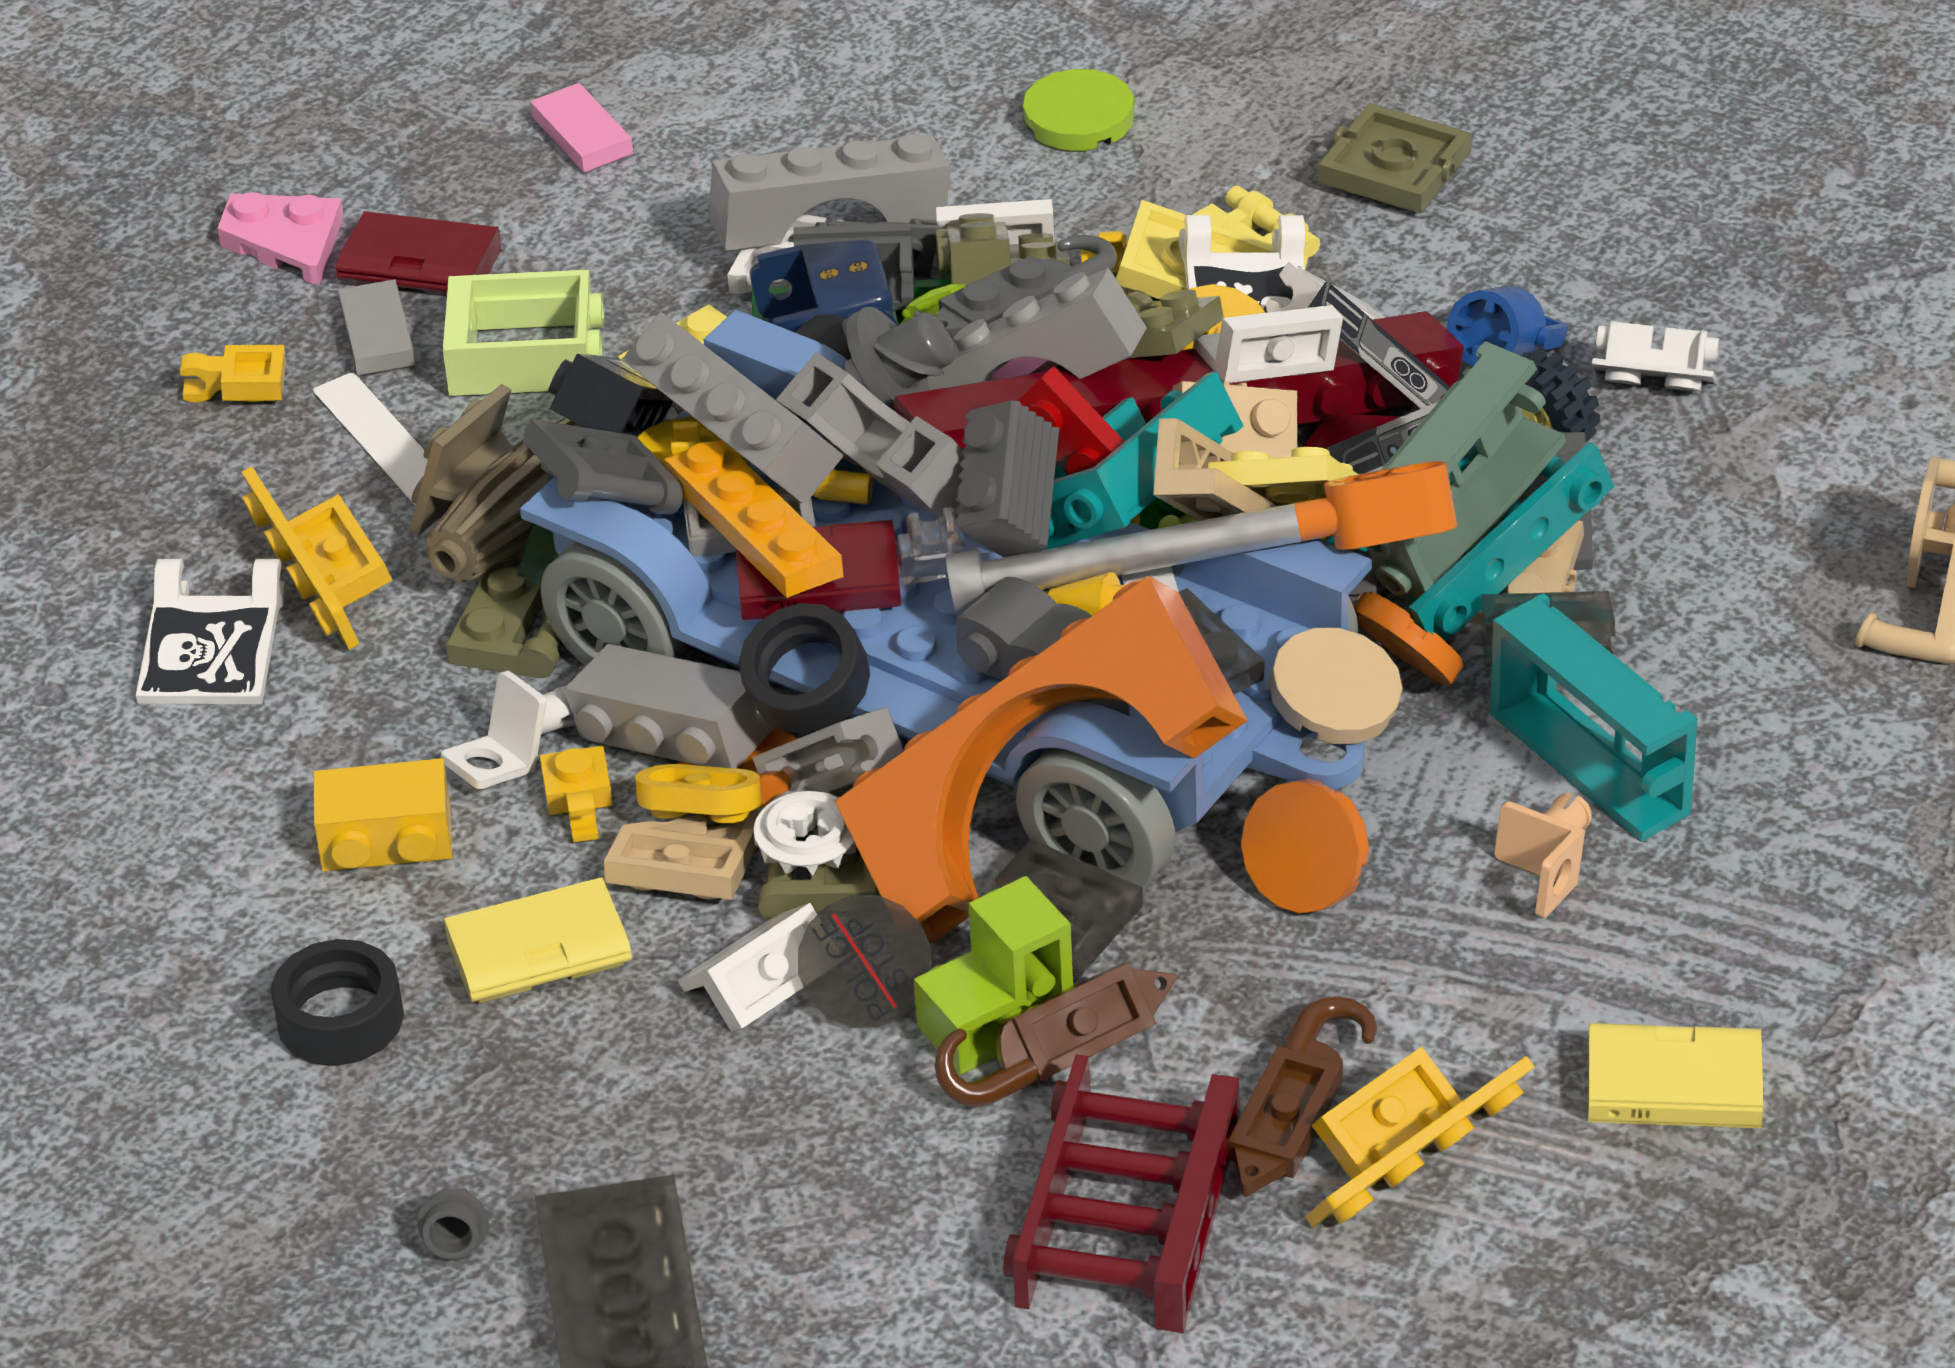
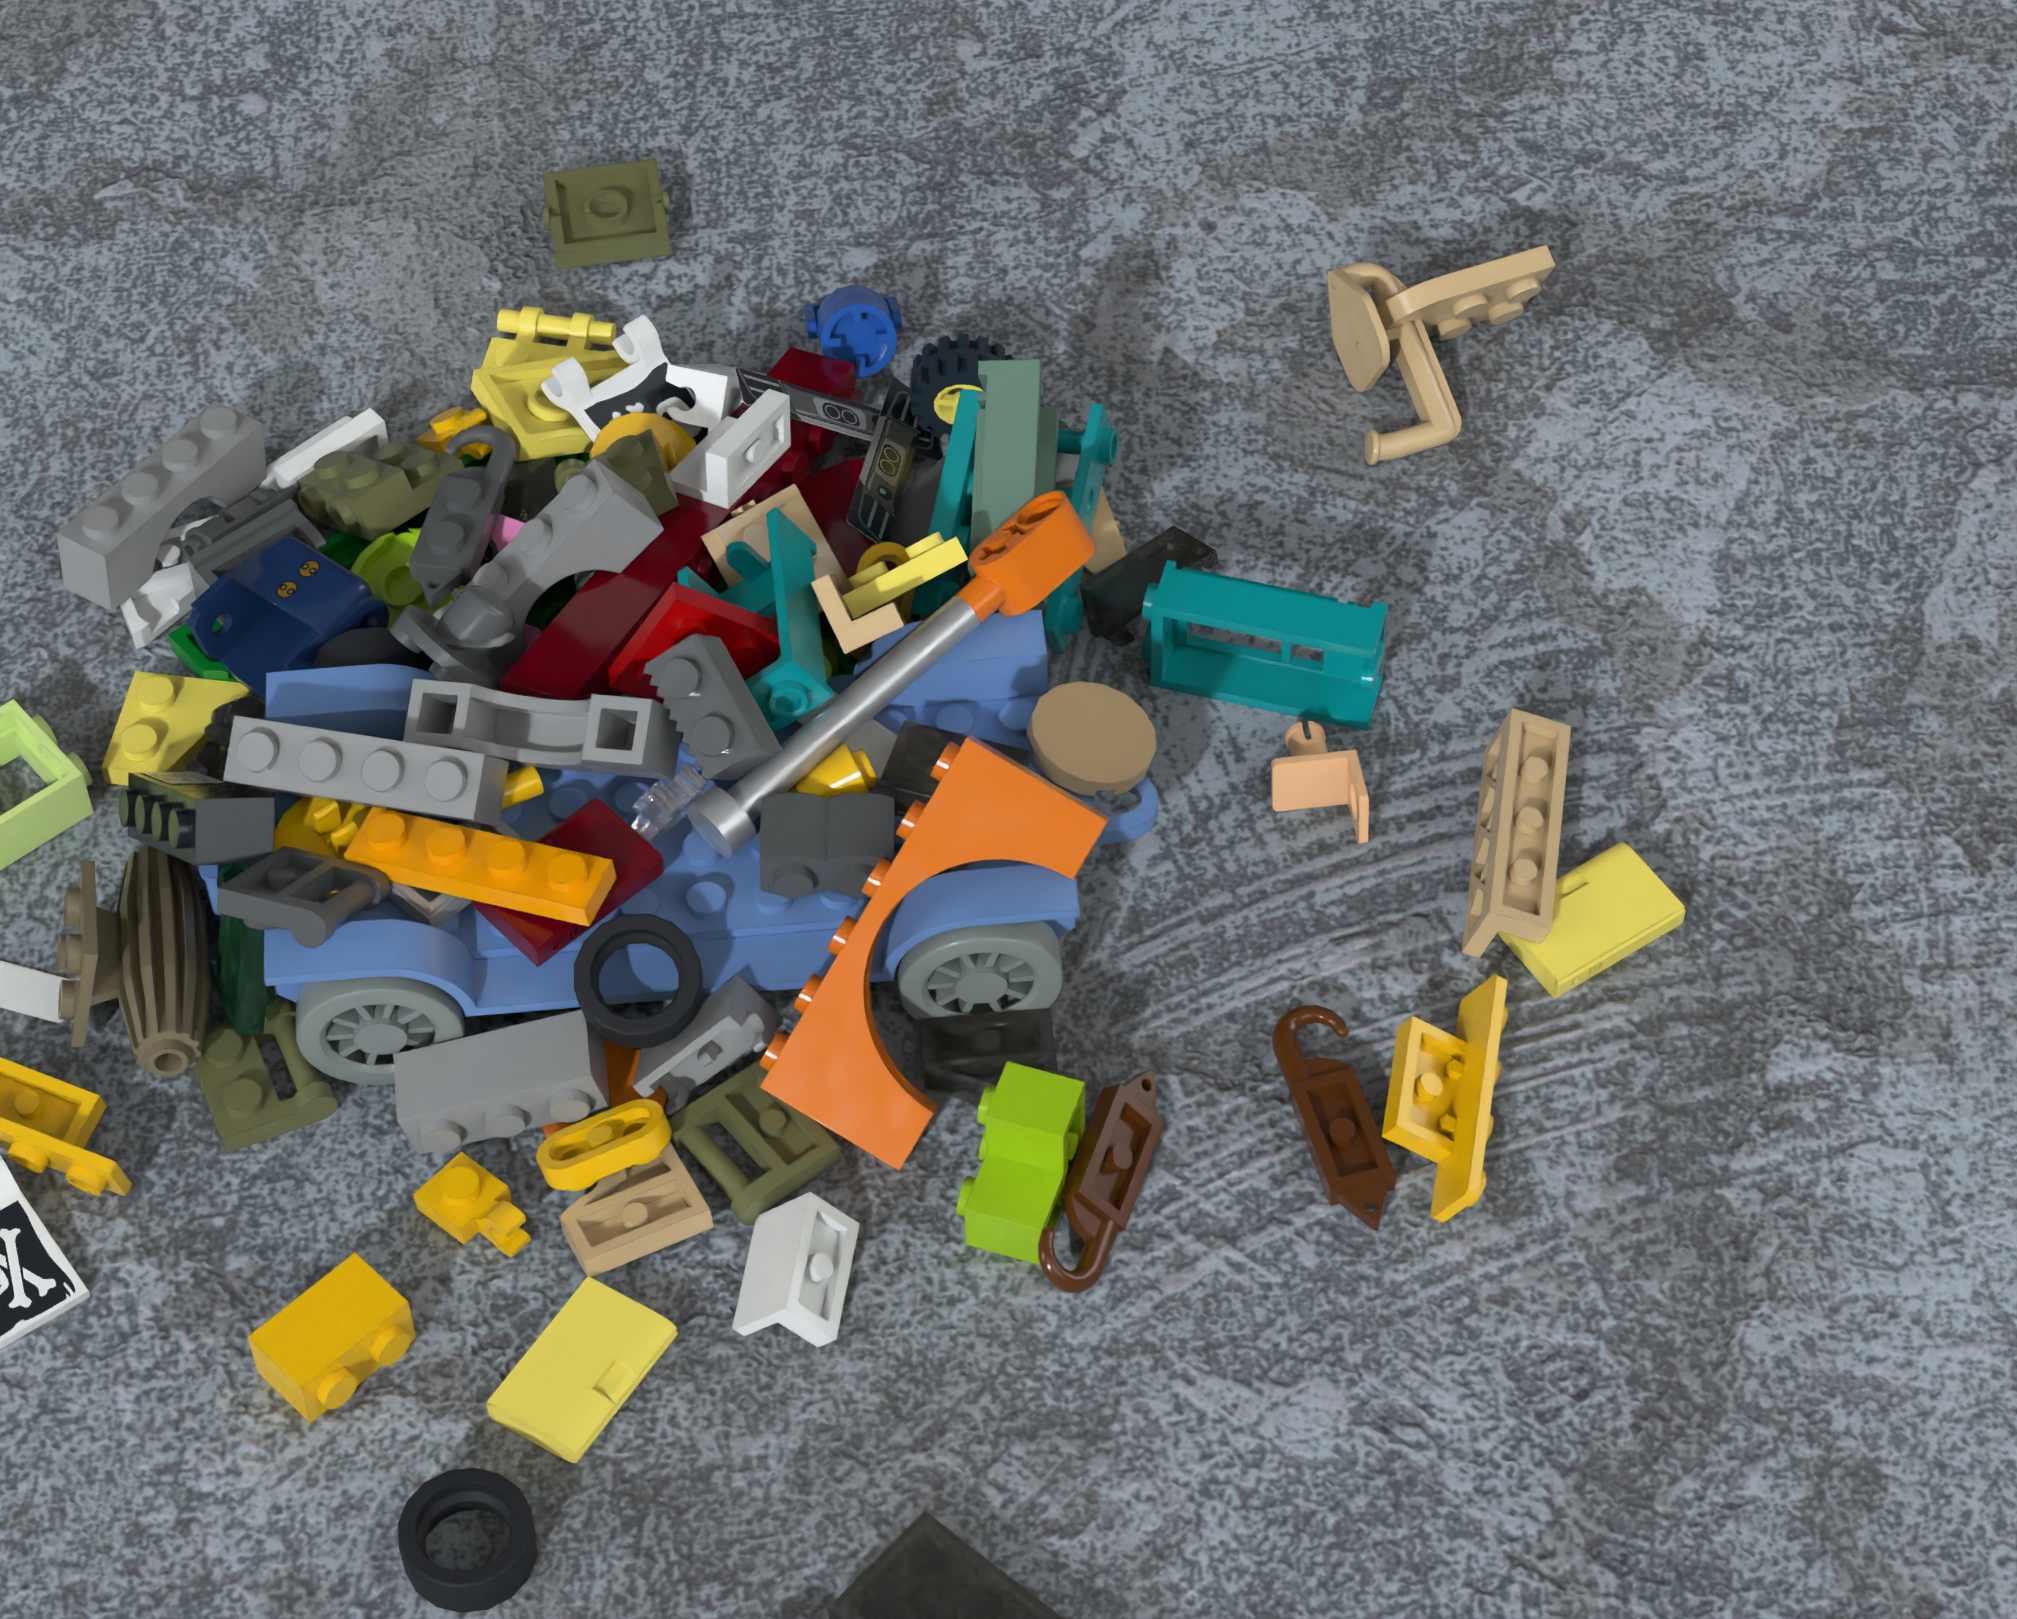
camera: 40 degrees left, 10 degrees up
white bracket [440,671,575,789] -> none
white gear [754,791,856,876] -> none
clear smoke piece [798,895,931,1028] -> none
dark red fence [1003,1054,1240,1333] -> none
lime tile [1023,69,1135,151] -> none
orange tile [1241,778,1370,914] -> none
orange tile [1352,592,1464,686] -> none
white hinge [1592,321,1719,391] -> none
none -> tan fence [1461,708,1571,958]

